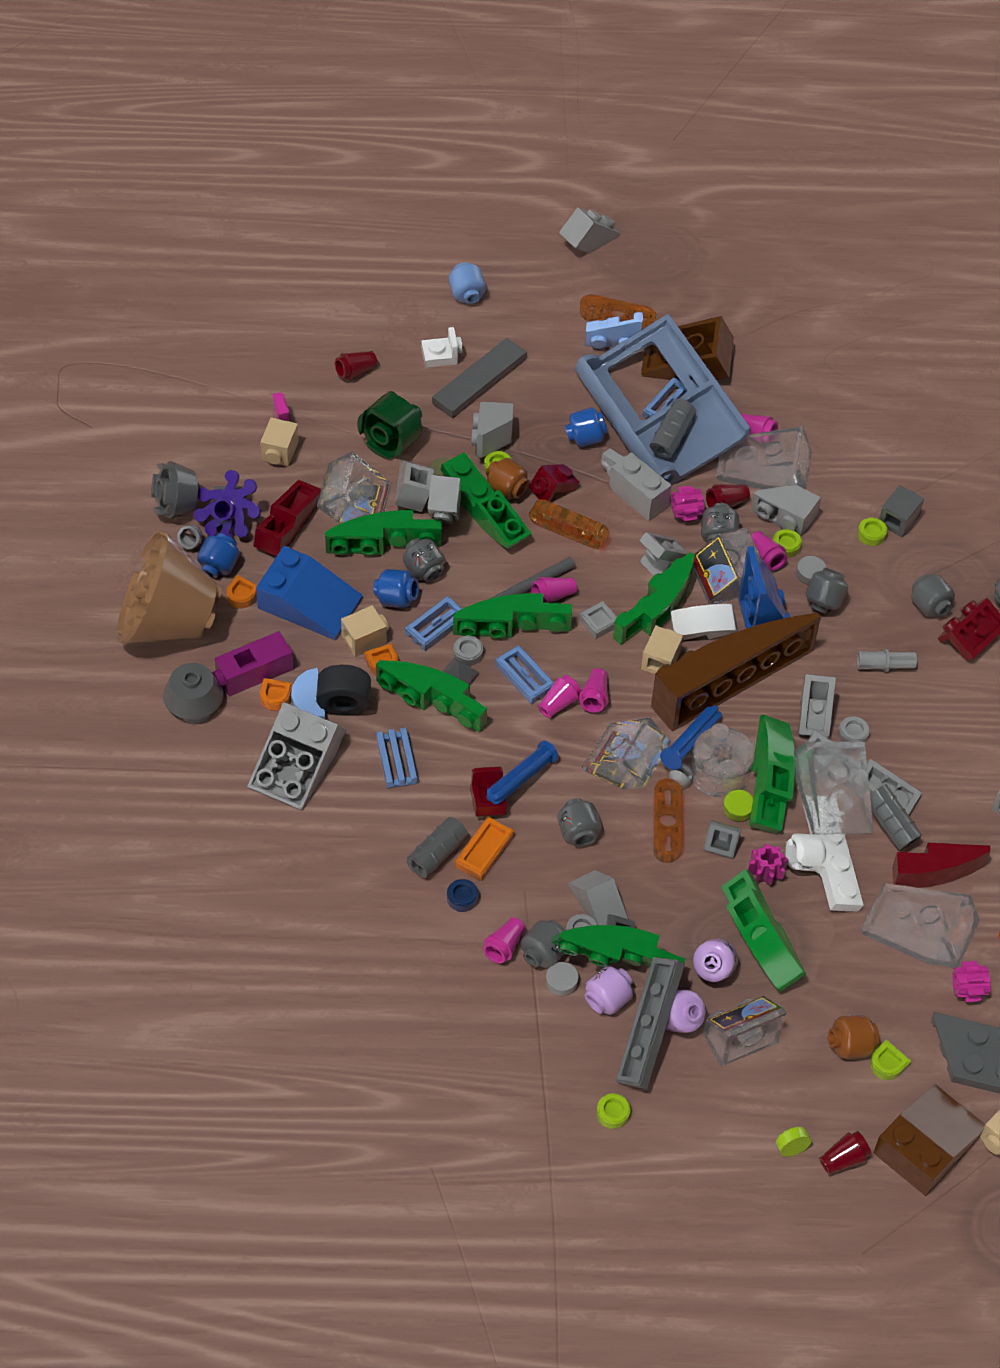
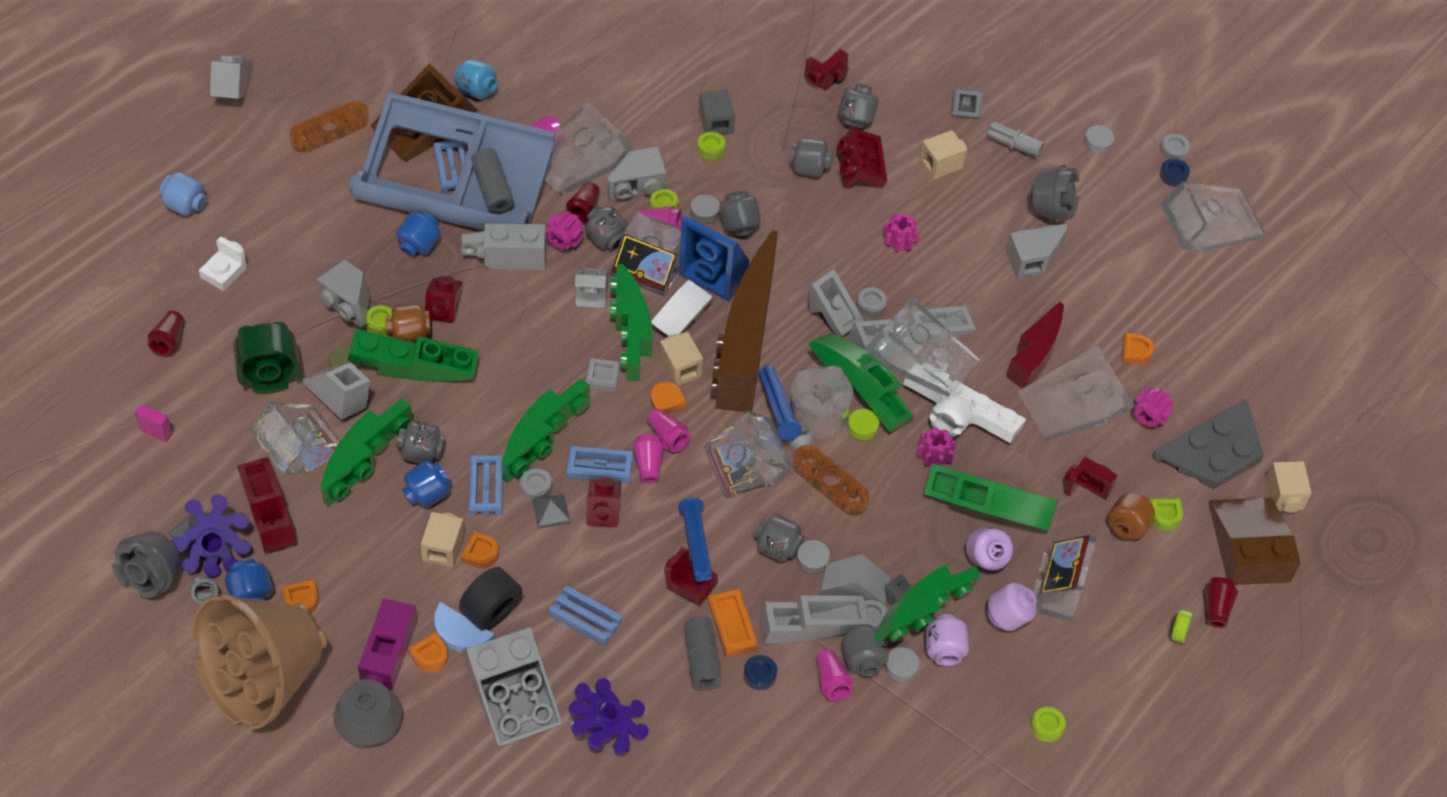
camera: 50 degrees left, 0 degrees up
blue slope [256,546,363,641] -> none
tan brick [260,418,299,466] -> none
green slope [376,660,487,733] -> none
light grey slope [427,475,462,524] -> none
dark grey tile [432,338,527,418] -> none
dark grey bar [489,557,575,599] -> none
clear orange beam [529,500,610,549] -> none
dark pink cone [531,577,577,603] -> none
light blue wing [585,312,643,349] -> none
dark grey tile [616,957,685,1089] -> none
dark grey slope [703,820,741,858] -> none
light grey axle [857,649,917,672] -> none
dark grey axle [864,784,922,851] -> none
none -> dark azure head [454,59,498,100]
none -> dark purple animal [568,678,649,755]
none -> dark red bracket [586,477,622,527]
none -> orange tile [650,382,686,414]
none -> light grey slope [759,595,869,644]
none -> light grey tile [797,540,830,574]
none -> dark pink gear [882,213,920,252]
none -> dark red bracket [1064,456,1118,500]

